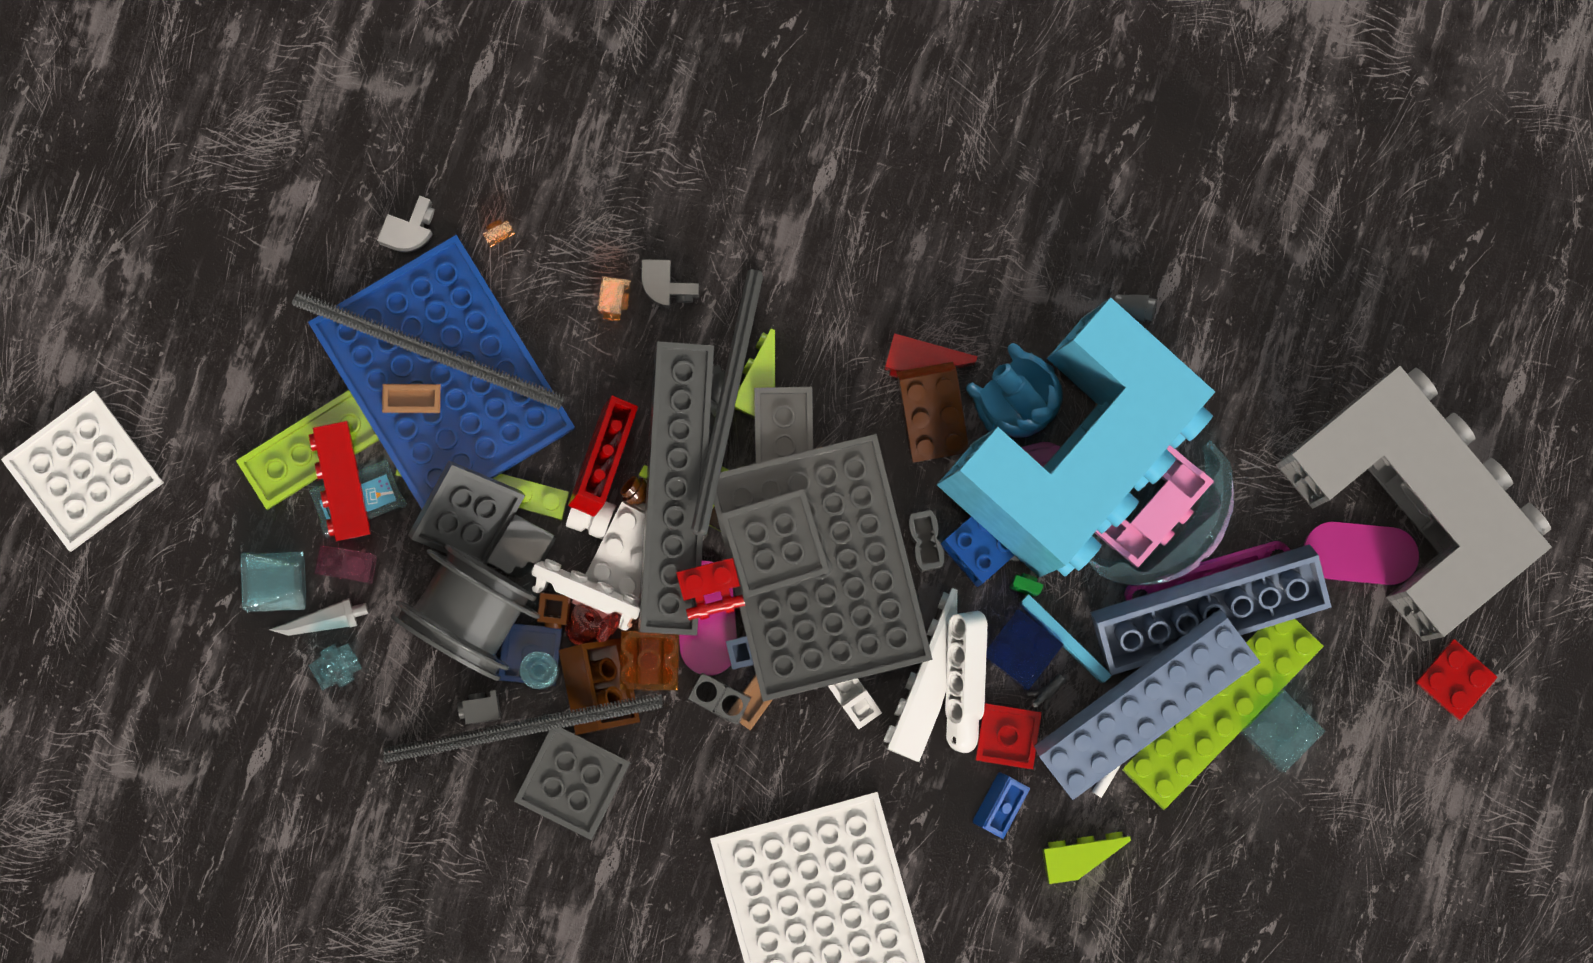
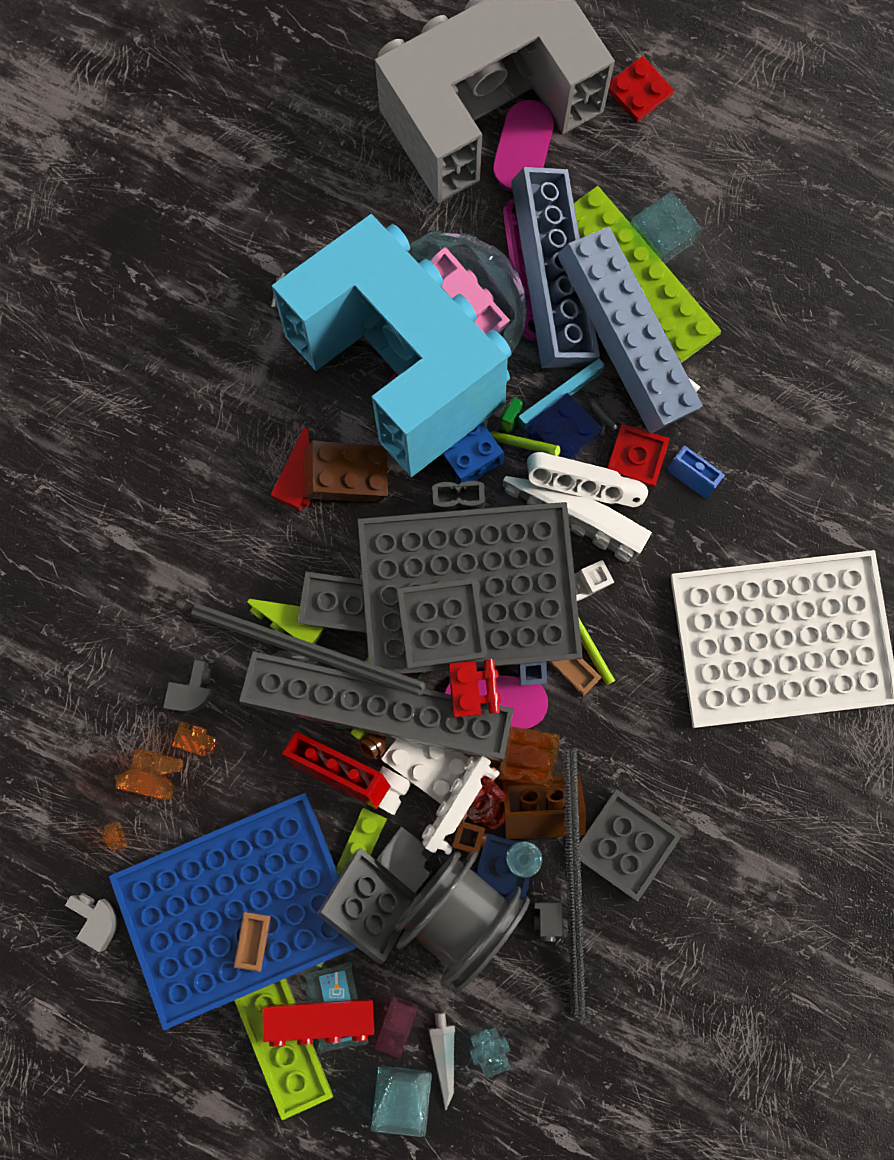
camera: 75 degrees left, 5 degrees down
dark grey axle [292,290,566,410] -> none
dark grey piece [688,673,752,725] -> none
dark azure piece [966,343,1063,438] -> none
lime slope [1042,831,1131,884] -> none
none -> clear orange piece [115,748,184,800]
none -> lime bar [491,431,560,456]
none -> lime bar [579,618,615,686]

